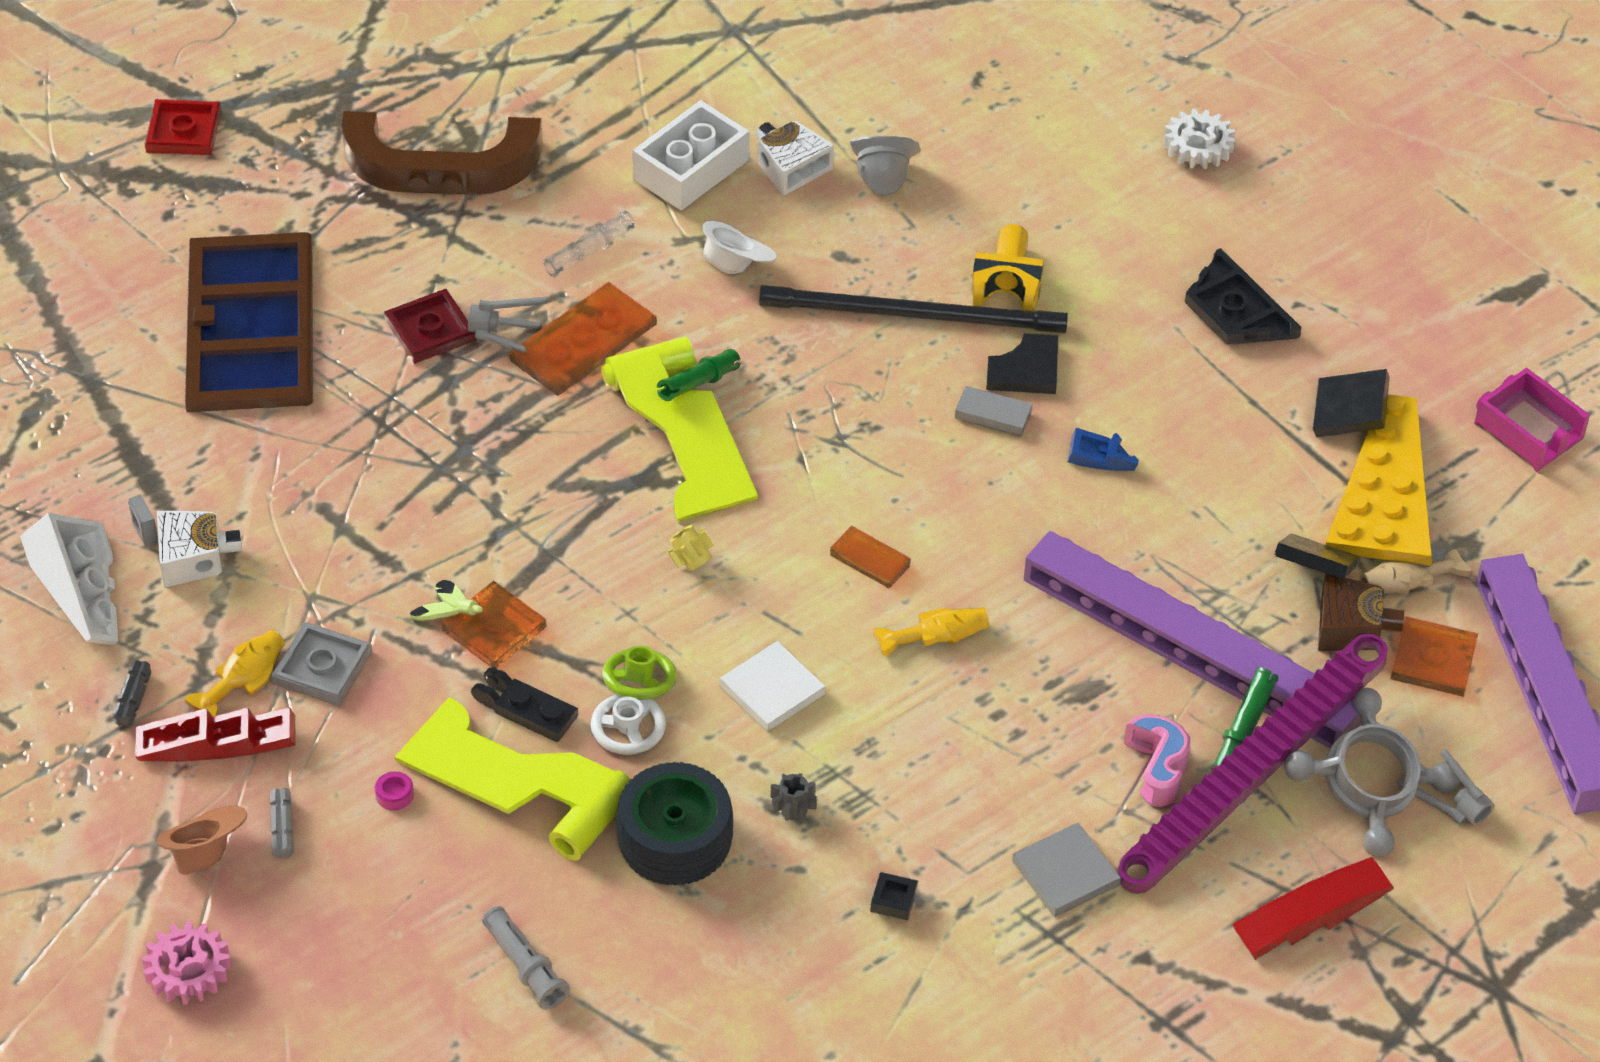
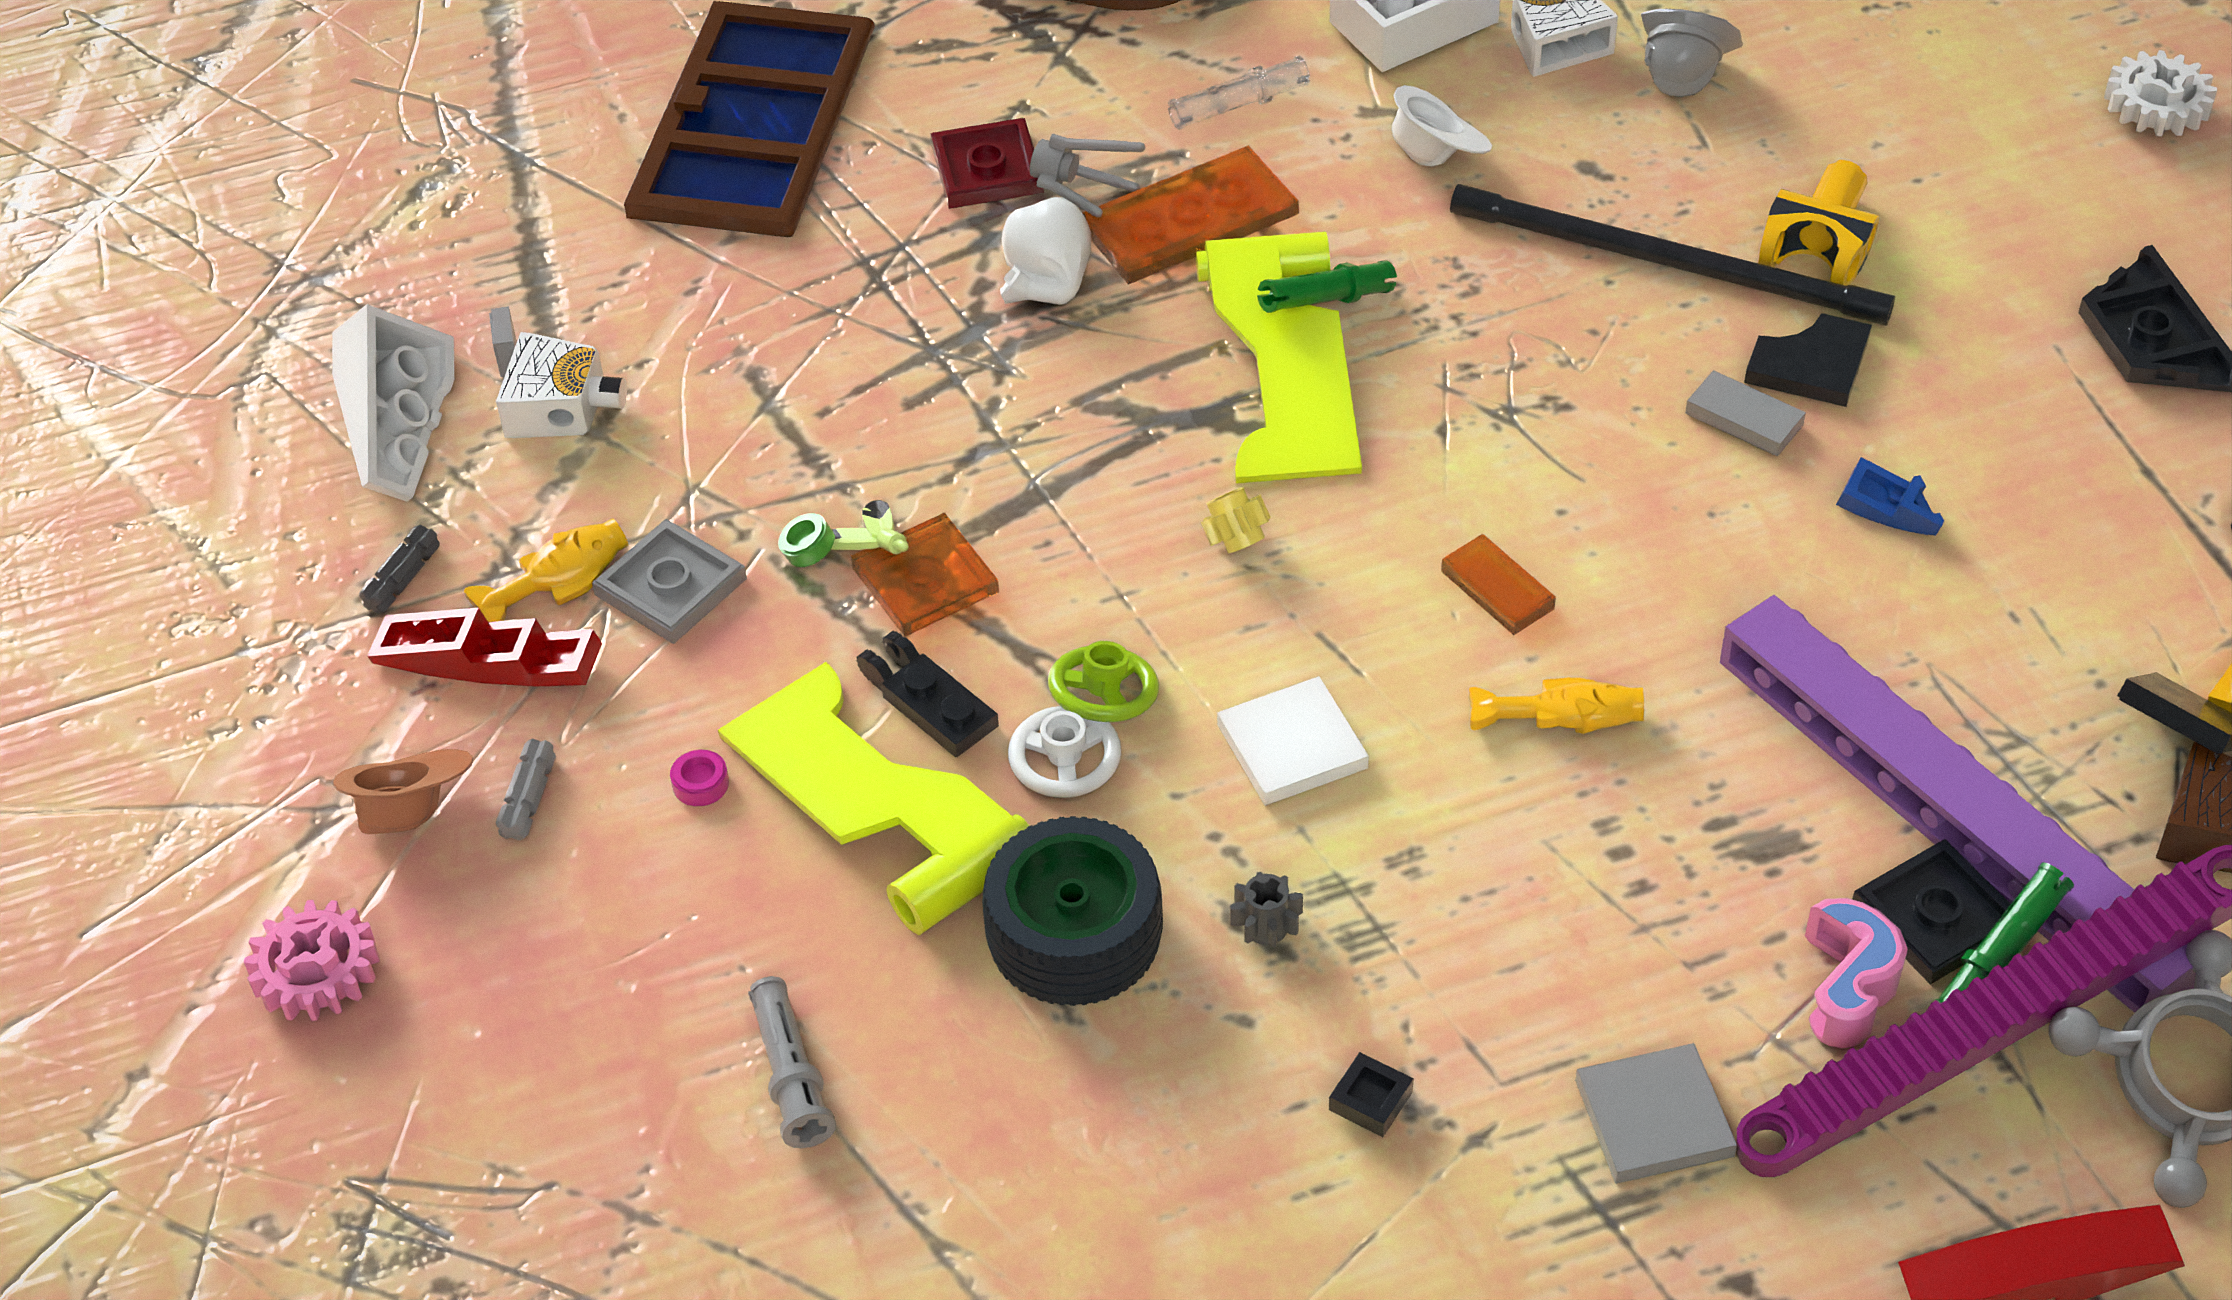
camera: 20 degrees right, 0 degrees up
none -> bright green tile [778,513,835,567]
none -> white piece [1000,197,1091,305]
none -> black tile [1852,839,2011,985]

